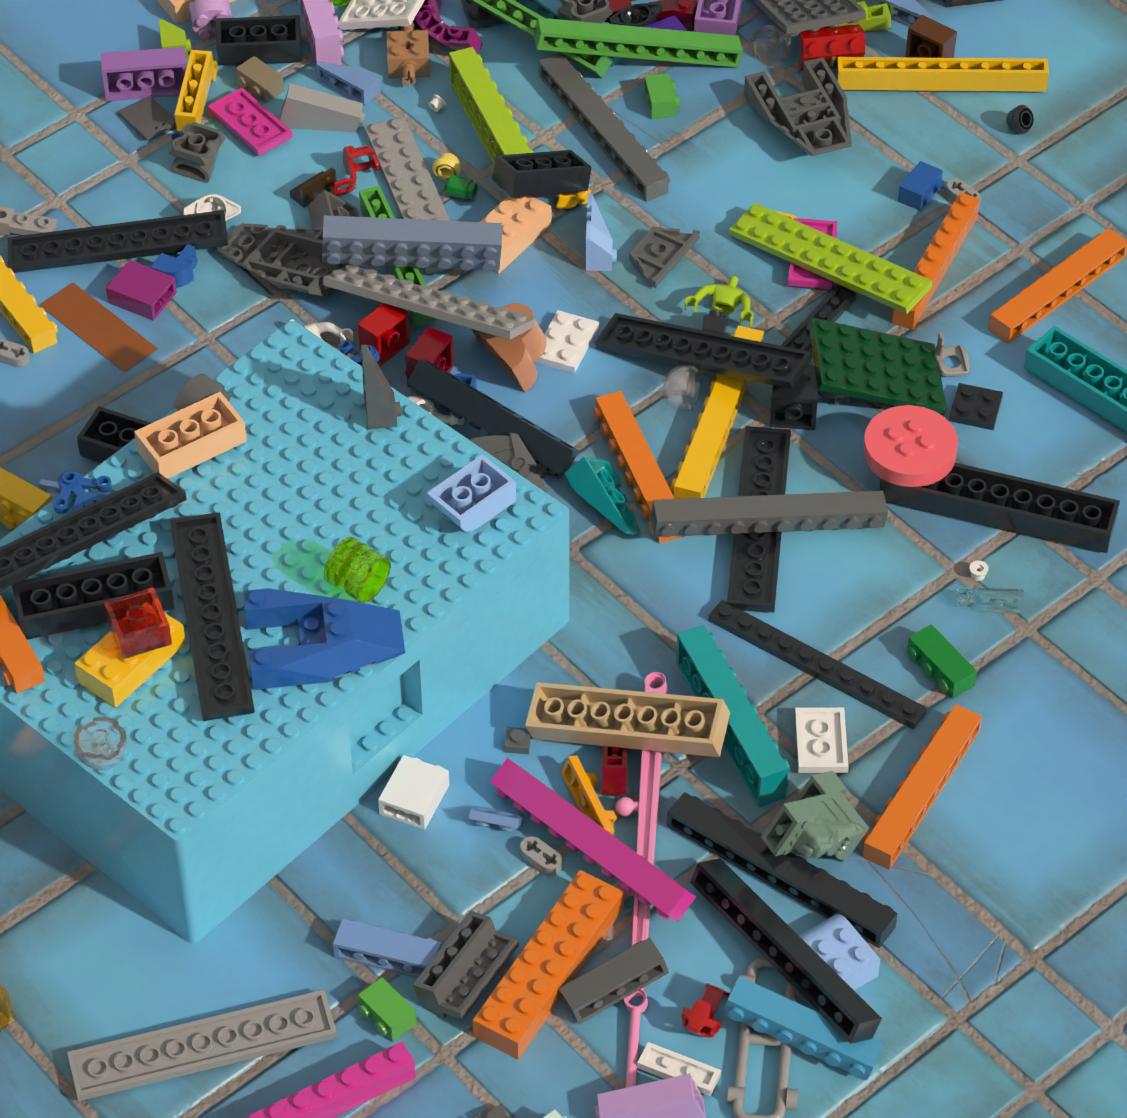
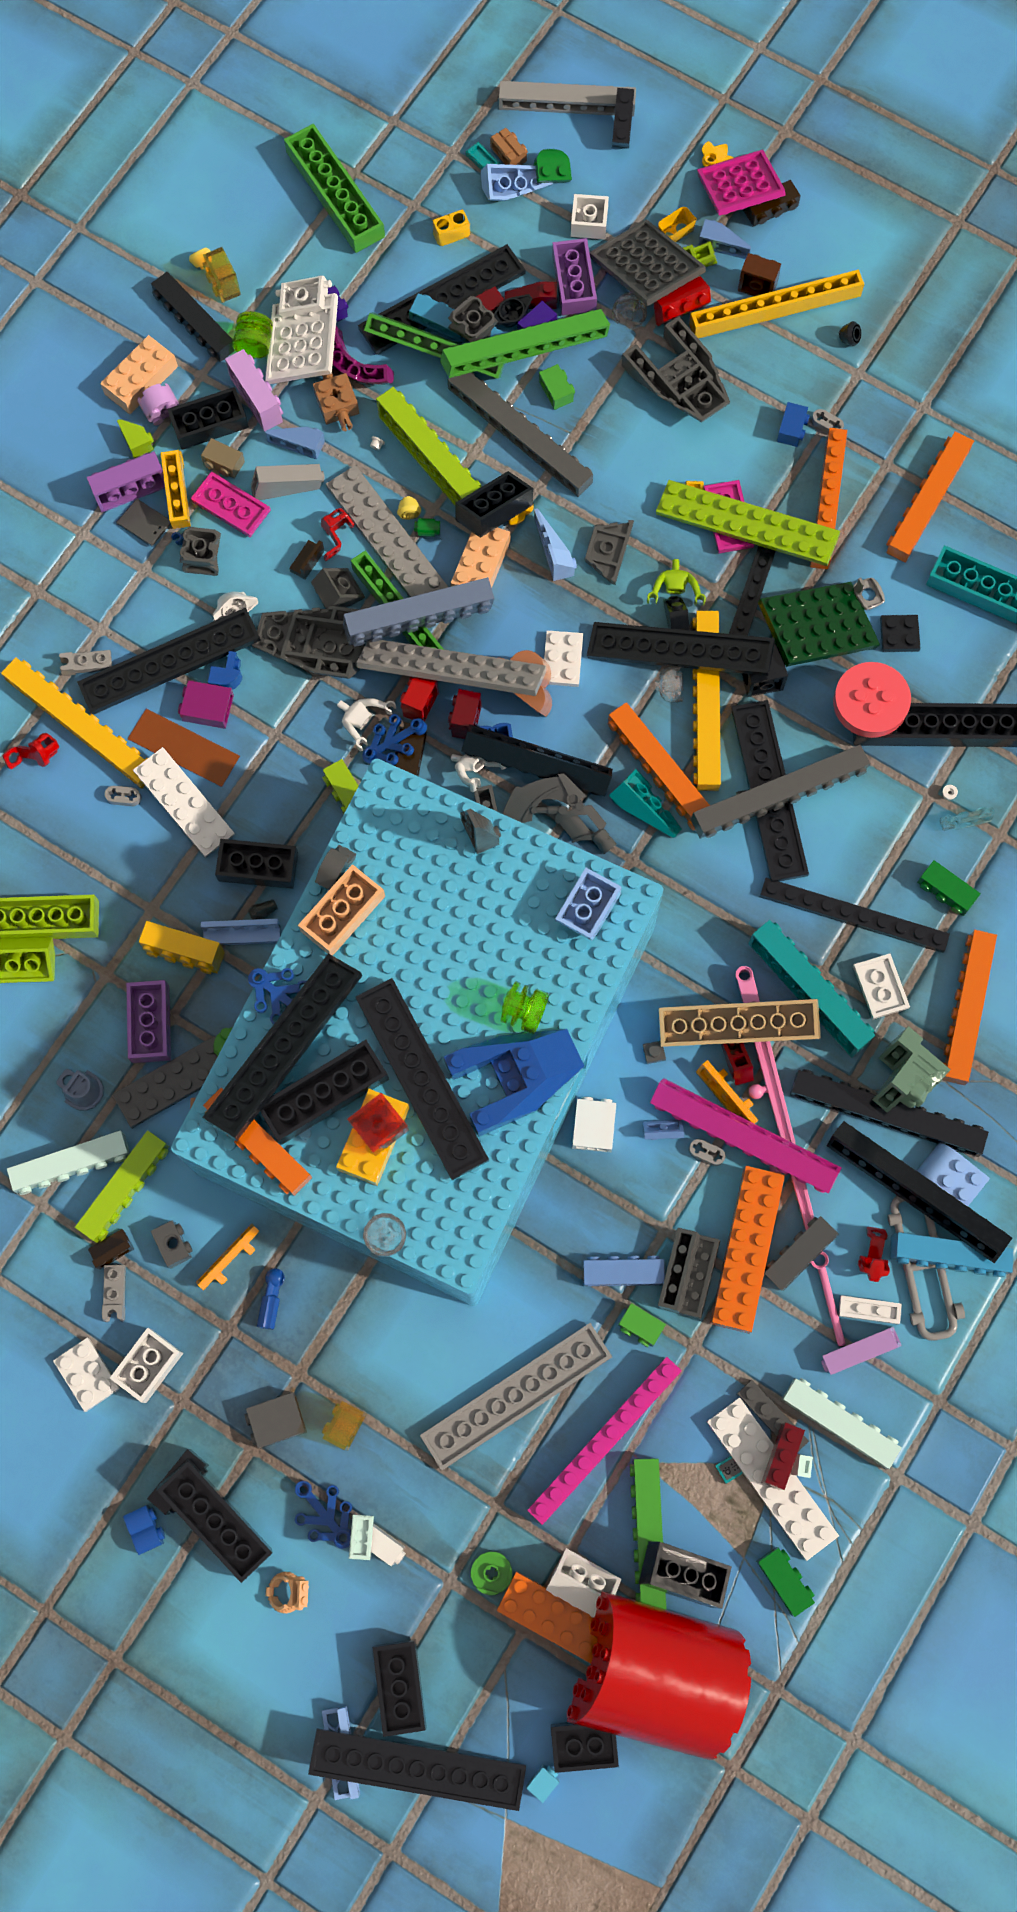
camera: 15 degrees left, 25 degrees up
none -> white plate [133,747,235,858]

